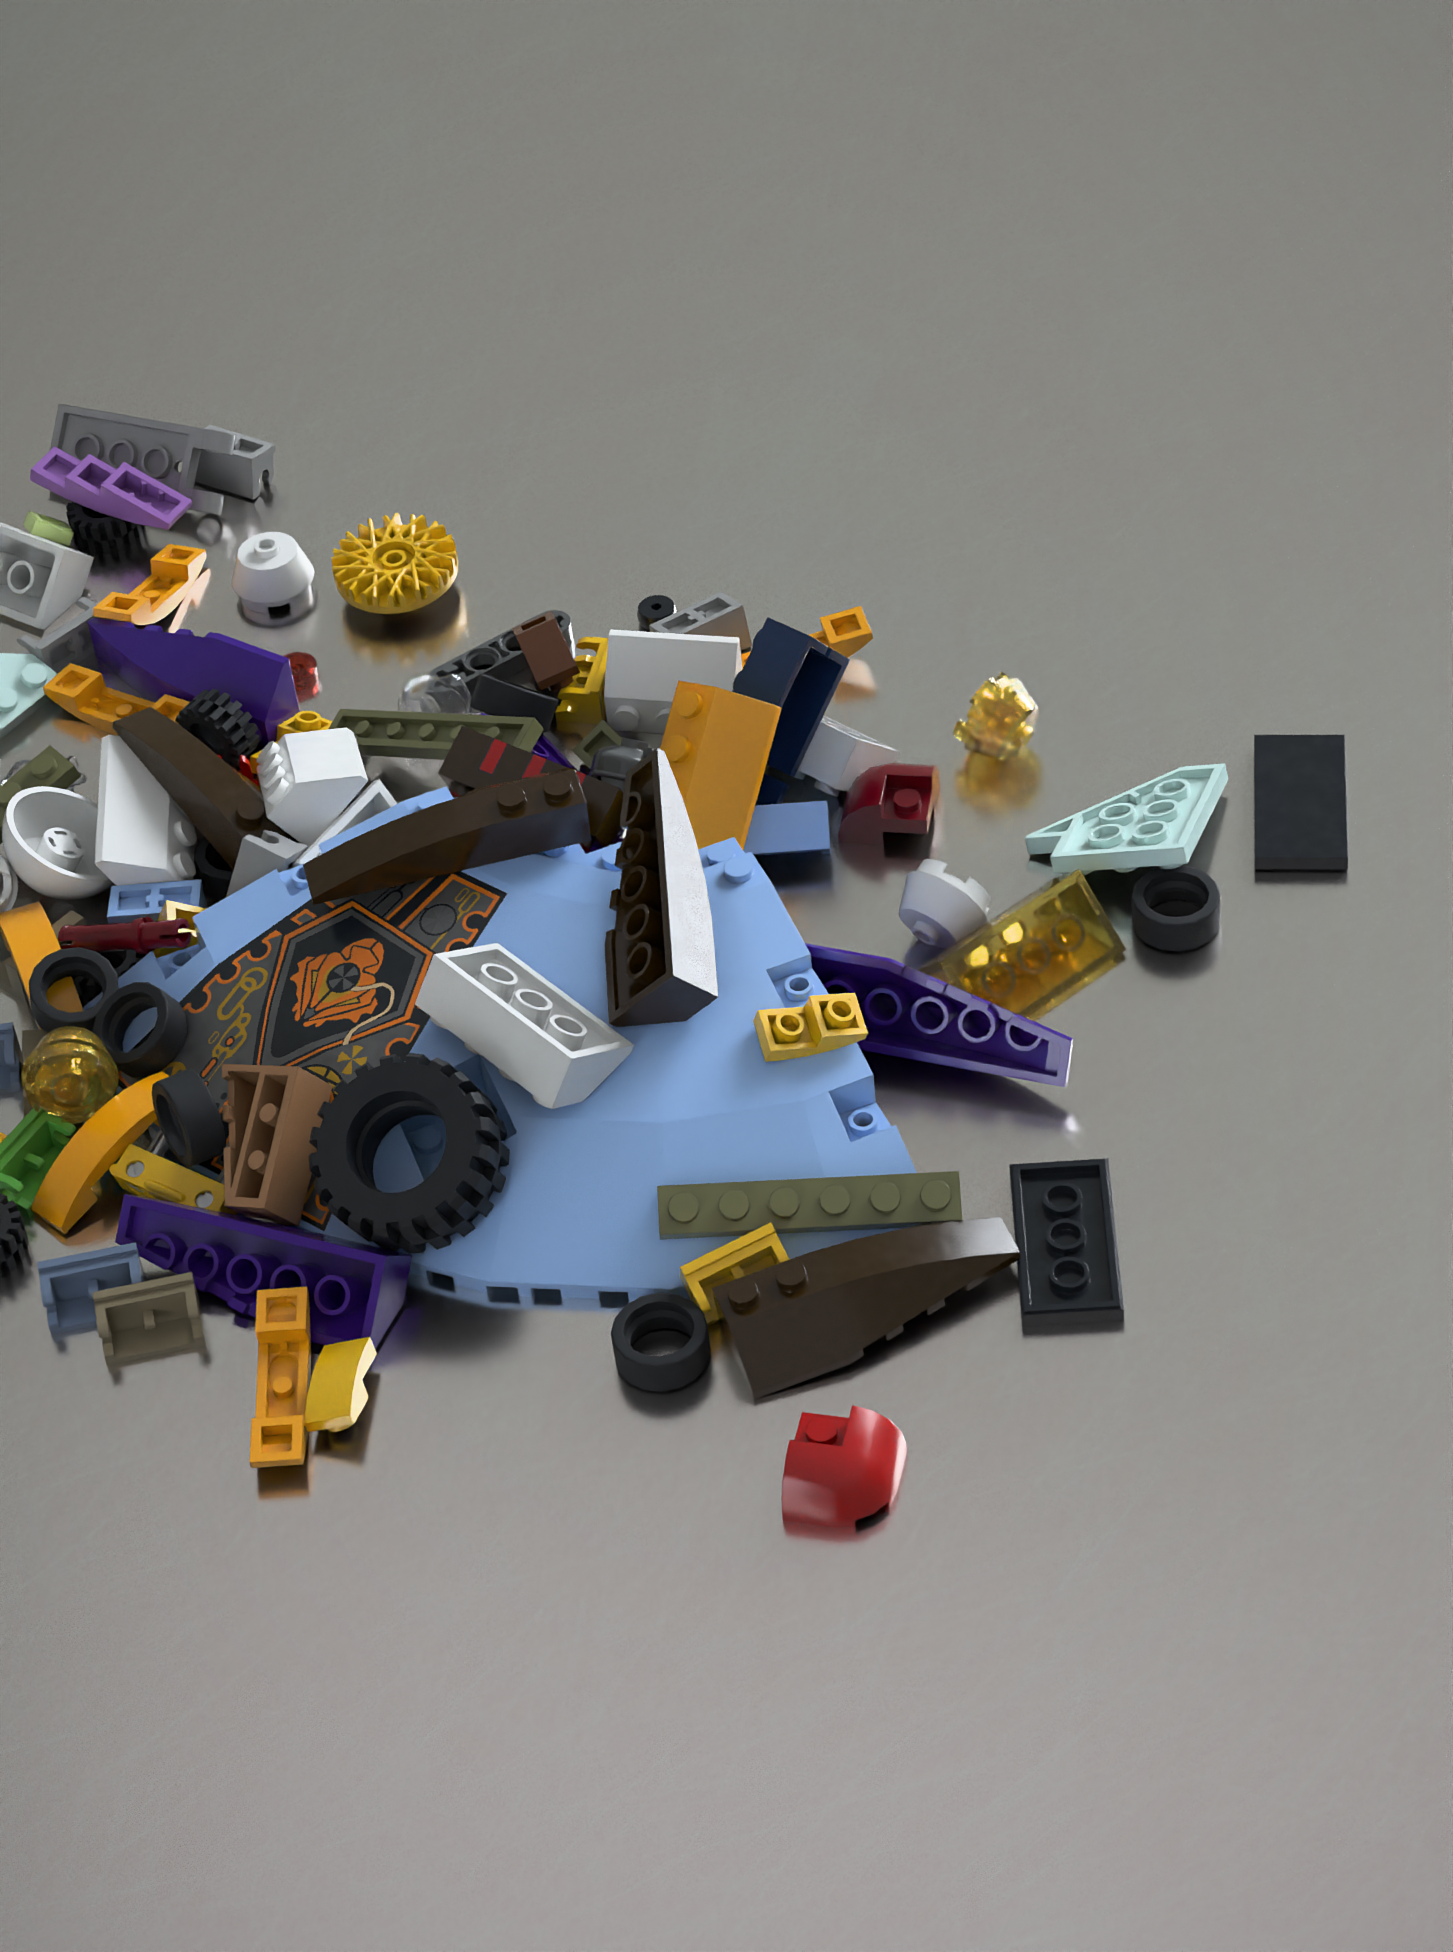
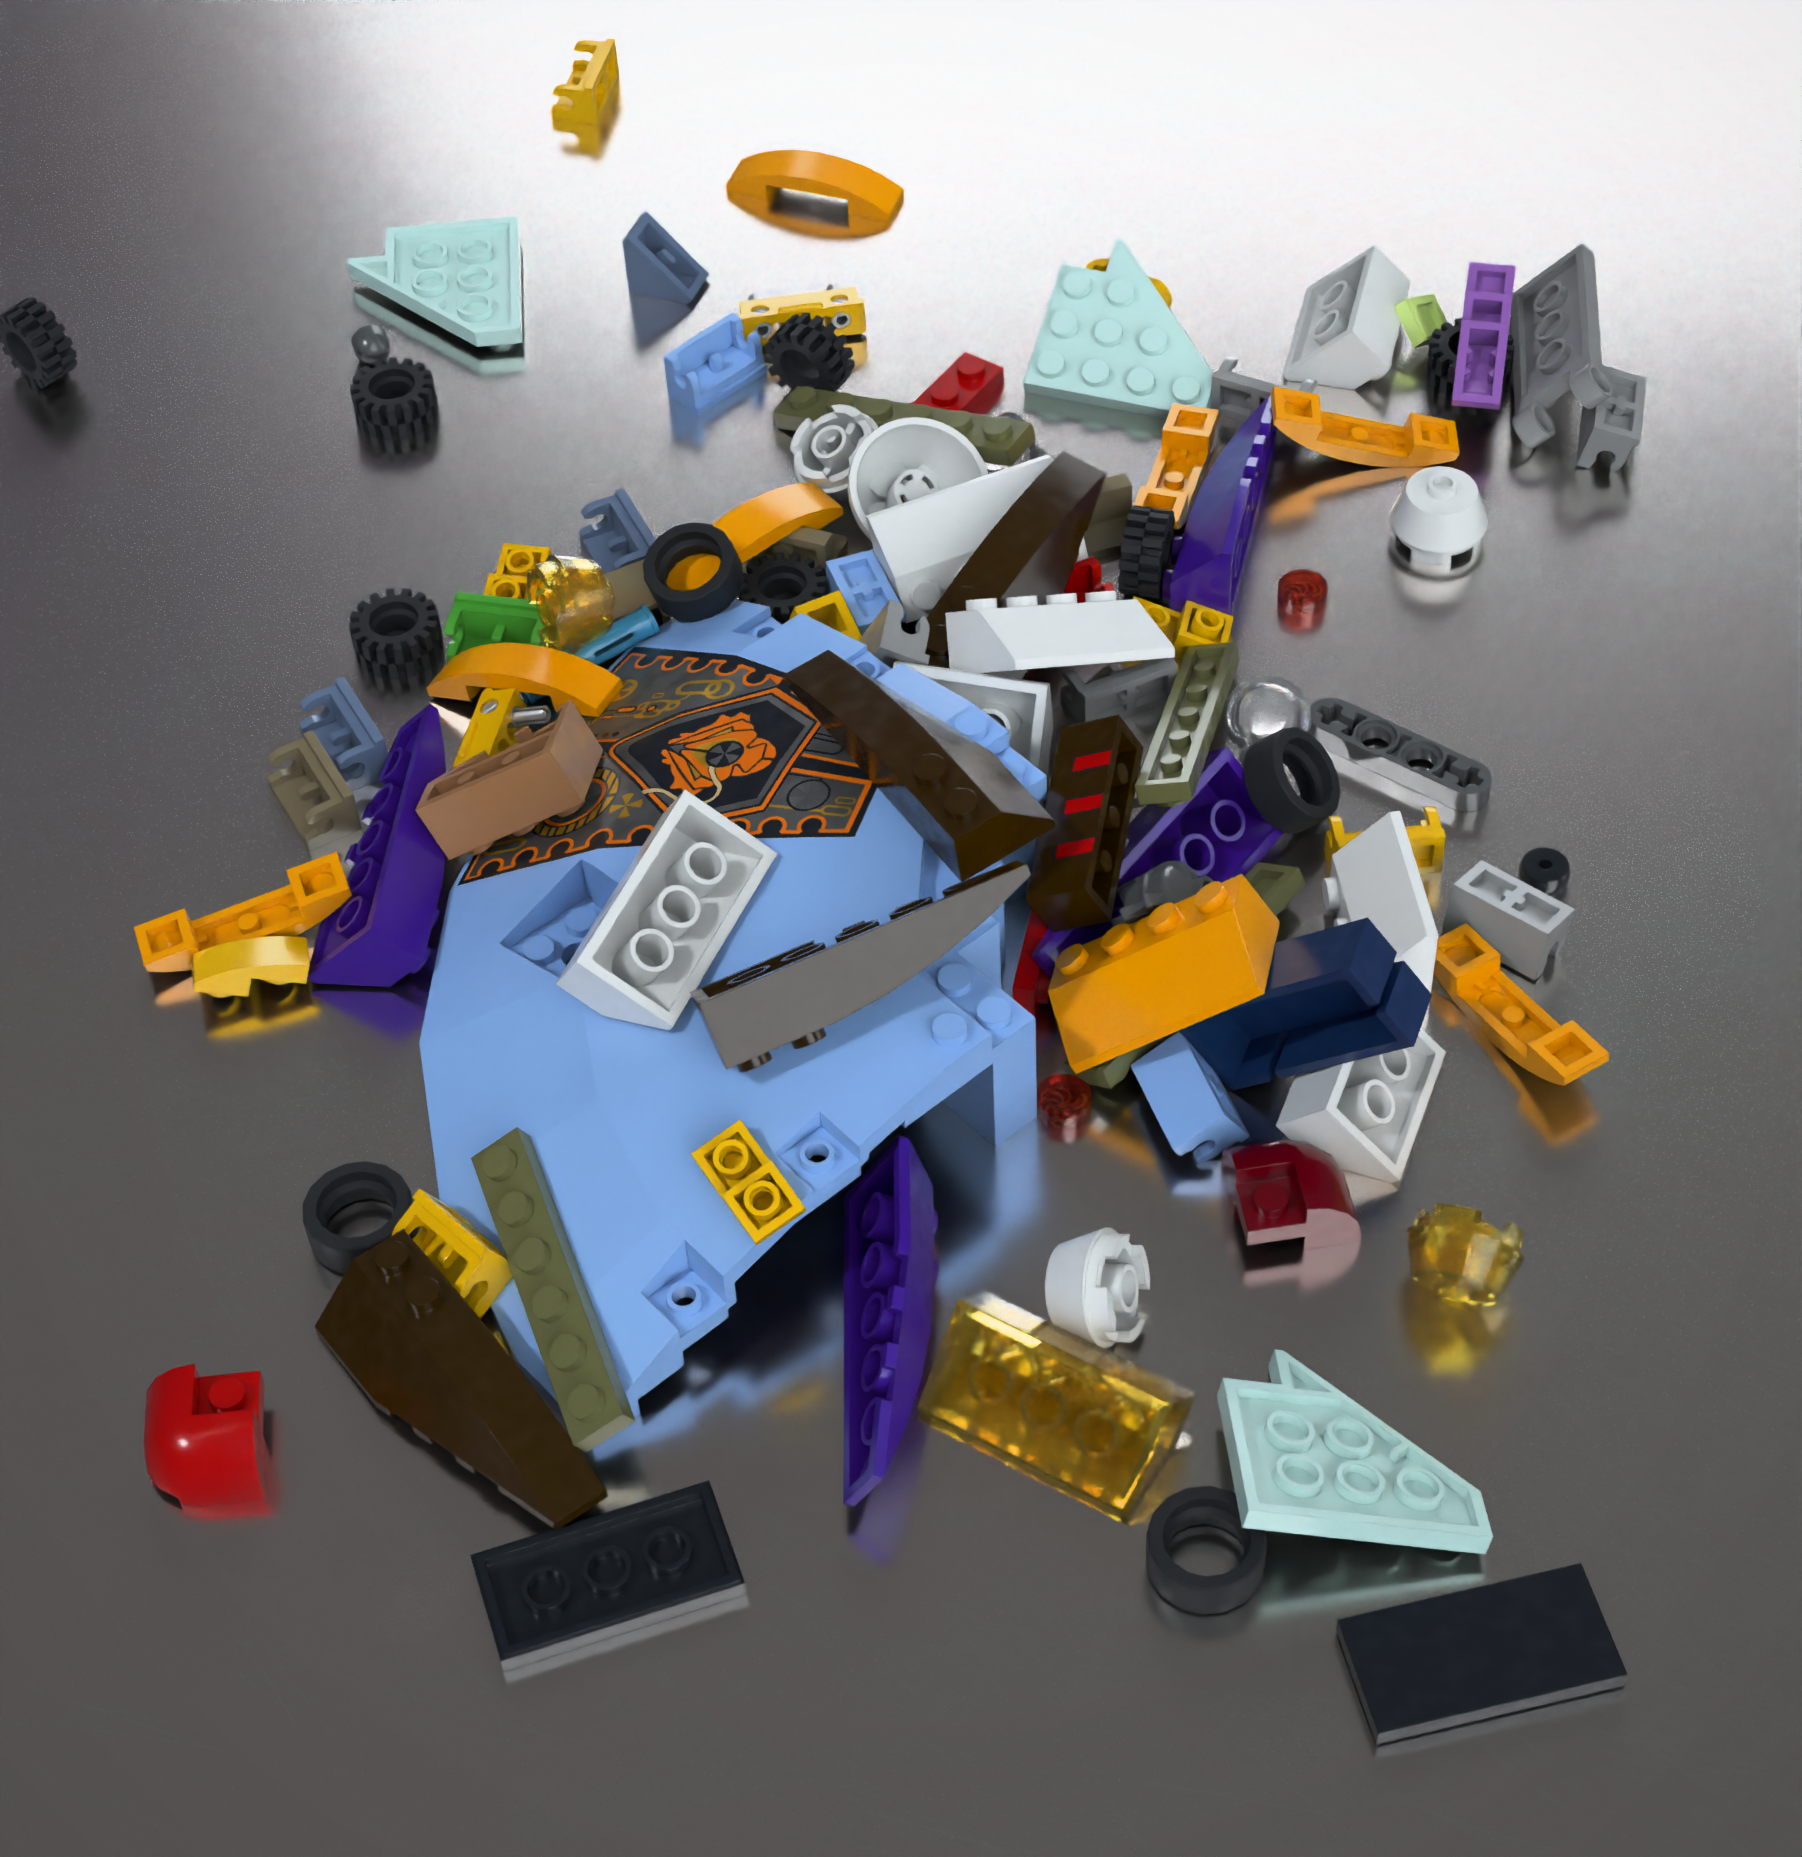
camera: 70 degrees right, 5 degrees up
dark red pin [58,917,192,954] -> none
black tyre [92,982,188,1077] -> none
black tyre [152,1069,226,1168] -> none
black tyre [308,1053,510,1254] -> none
yellow wheel [331,513,459,614] -> none
reddish brown slope [512,611,580,691] -> none

